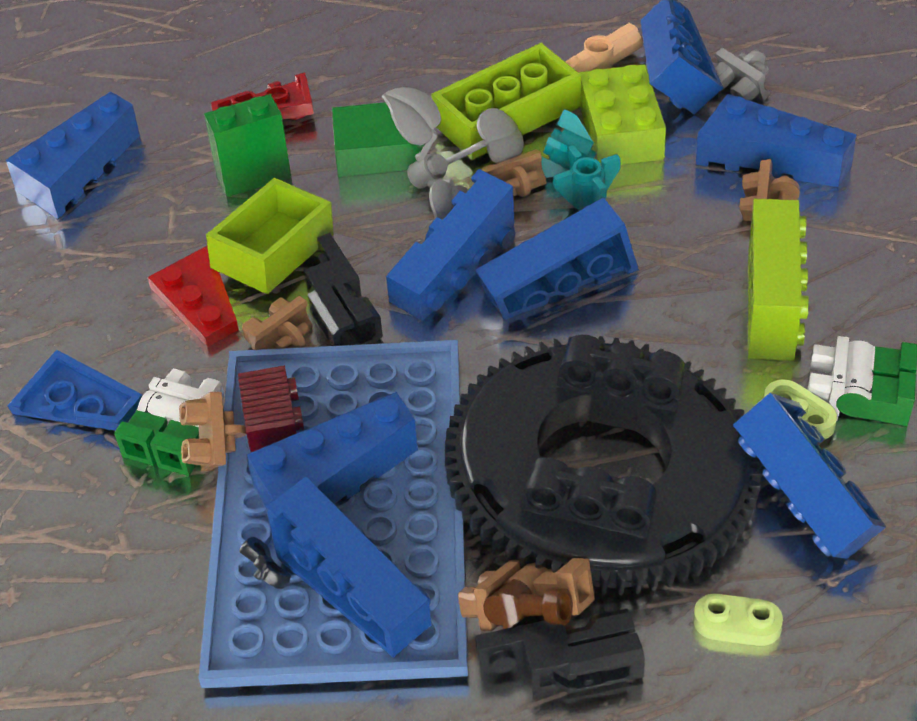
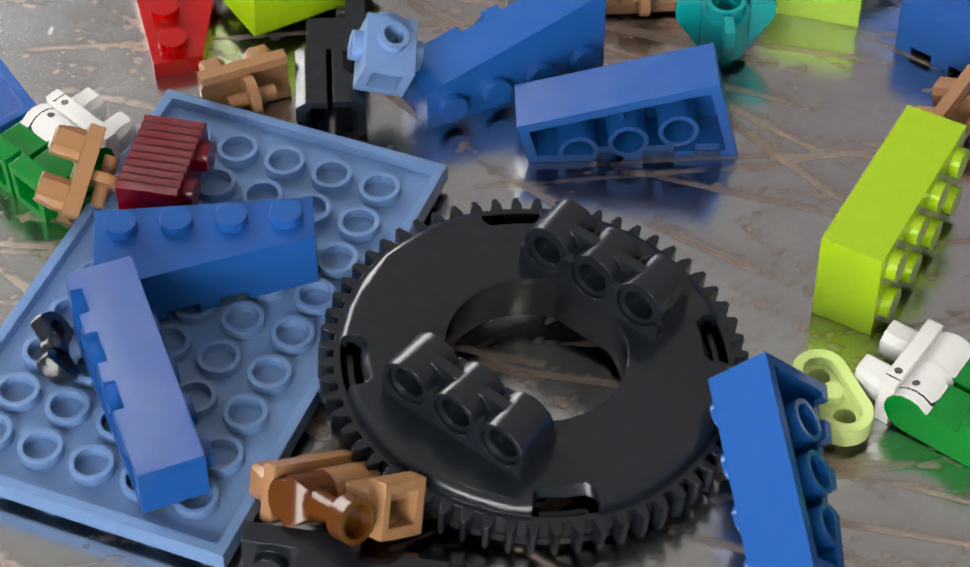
camera: 20 degrees right, 0 degrees up
none -> medium blue brick [347,12,424,97]

